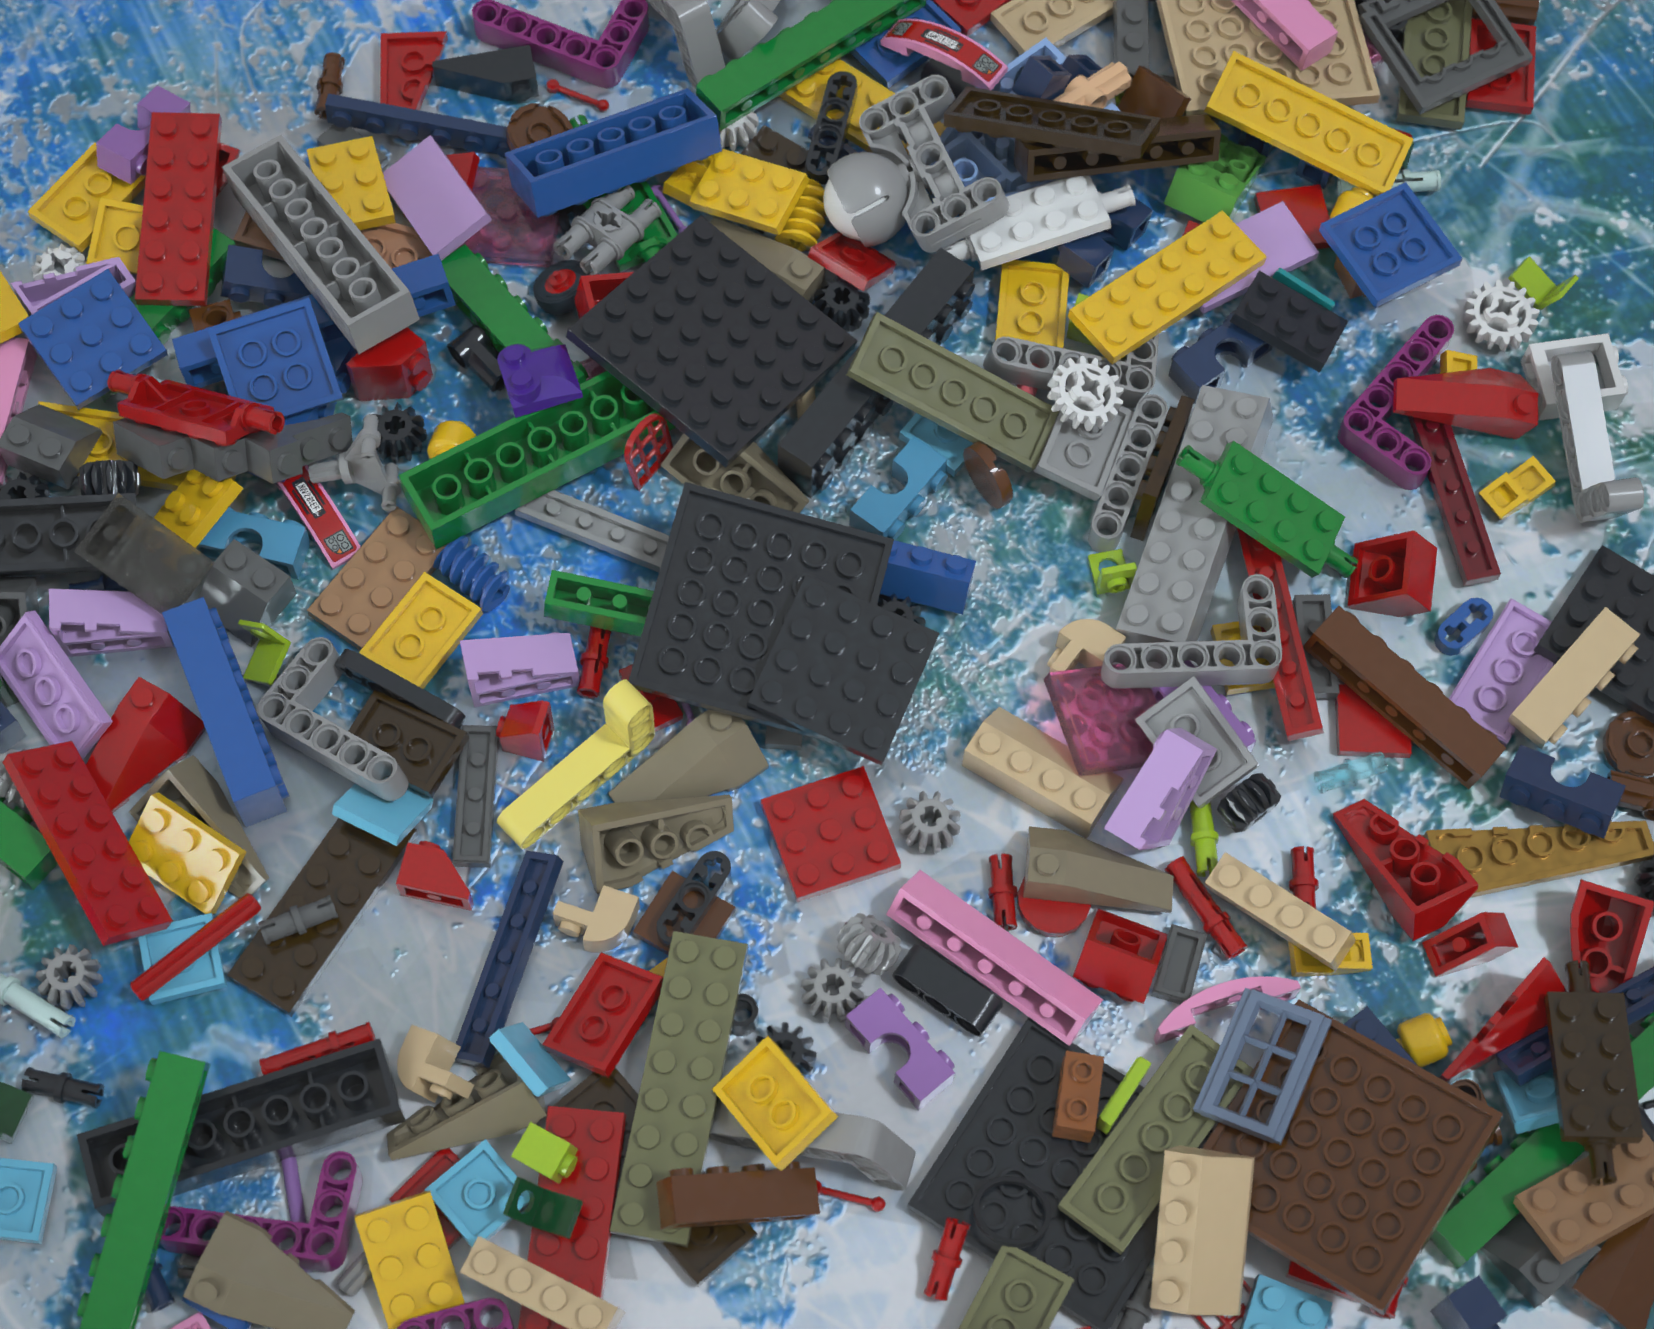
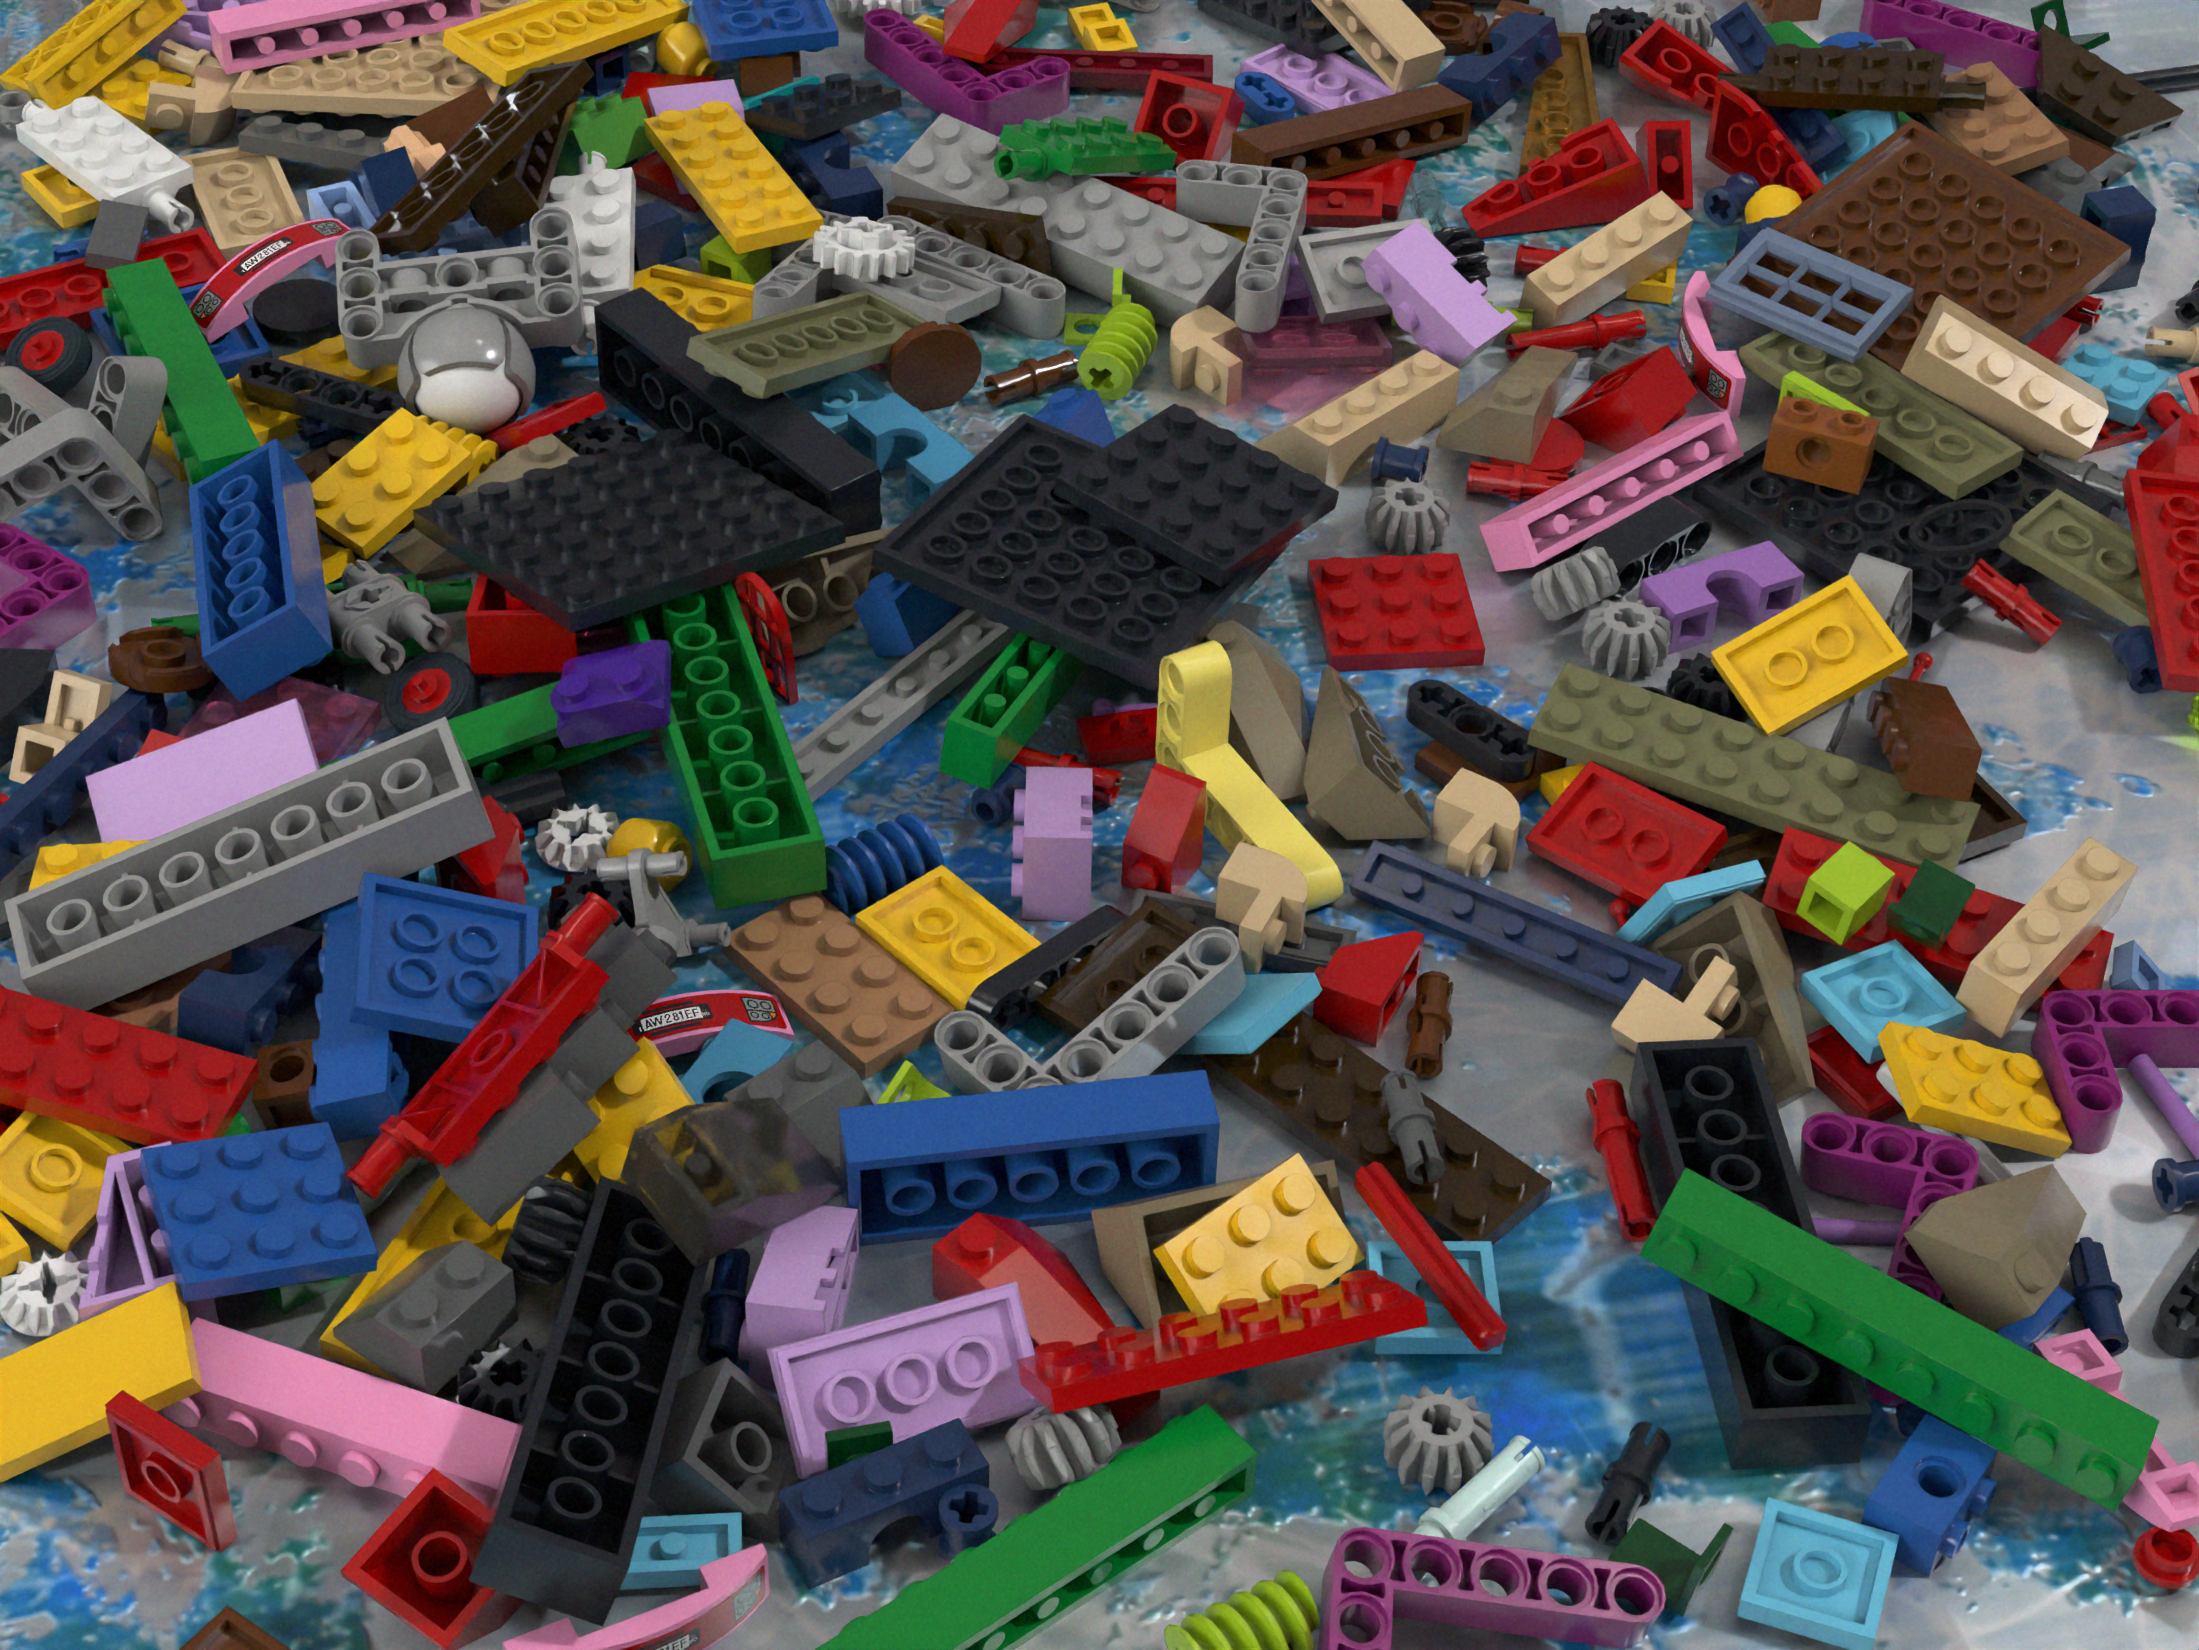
camera: 75 degrees left, 25 degrees down
red hinge [546,79,610,112] -> none
none -> tan brick [9,669,113,784]
none -> white gear [535,803,620,872]
none -> dark blue pin [971,762,1026,826]
none -> reddish brown pin [983,350,1079,406]
none -> lime piece [1077,302,1158,401]
none -> tan brick [1215,842,1308,974]
none -> dark blue bush [1371,436,1429,483]
none -> reddish brown pin [1405,971,1454,1079]
none -> dark blue bush [1703,172,1760,226]
none -> blue brick [1861,1413,1999,1577]

